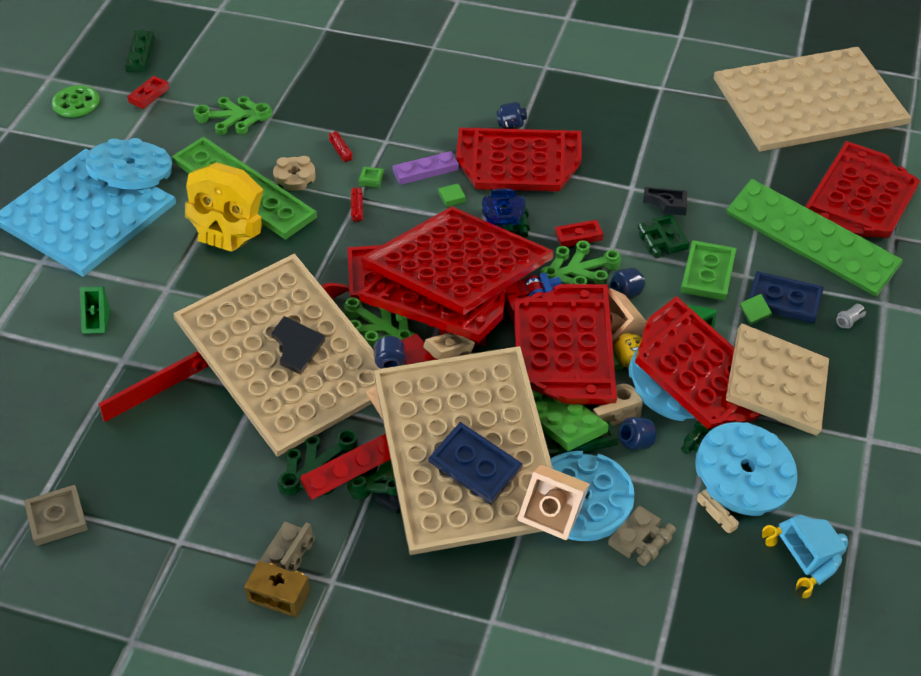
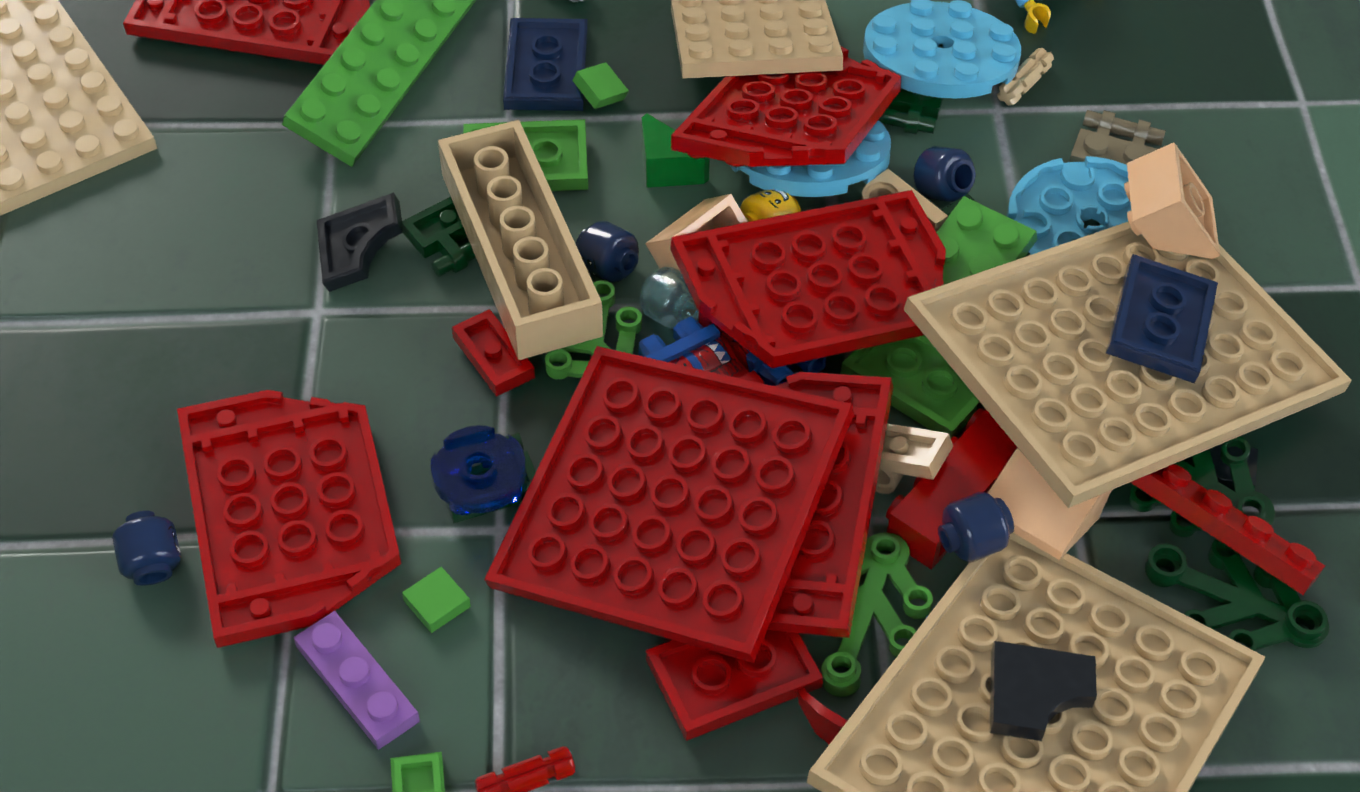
camera: 110 degrees left, 5 degrees up
none -> tan brick [438,120,603,360]

